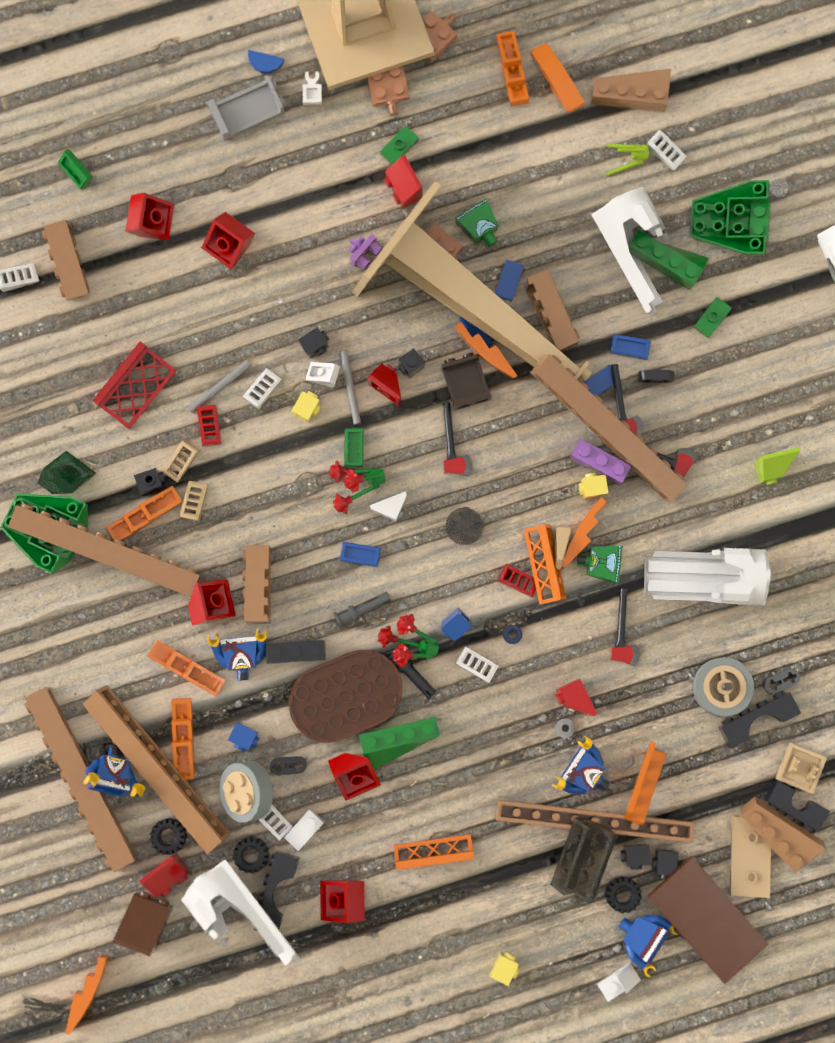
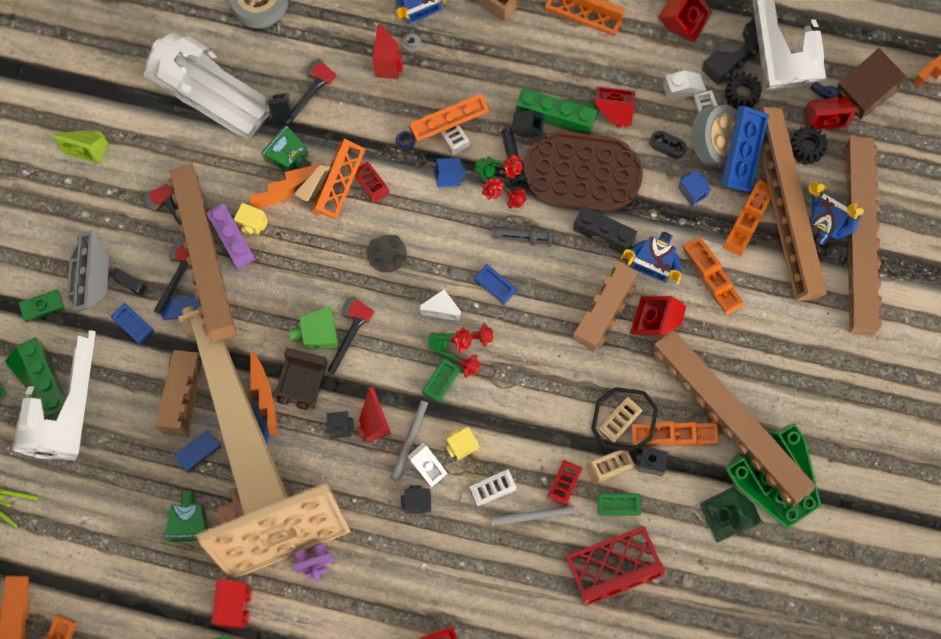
camera: 145 degrees left, 10 degrees down
none -> light grey wedge [67,230,109,312]
none -> black slope [268,93,292,121]
none -> bright green torso [289,306,339,350]
none -> orange fence [408,93,489,142]
none -> black brick [511,110,544,138]
none -> black piece [591,387,658,452]
none -> green plate [597,494,641,516]
none -> blue plate [721,106,769,193]
none -> dark blue arm [810,82,838,99]

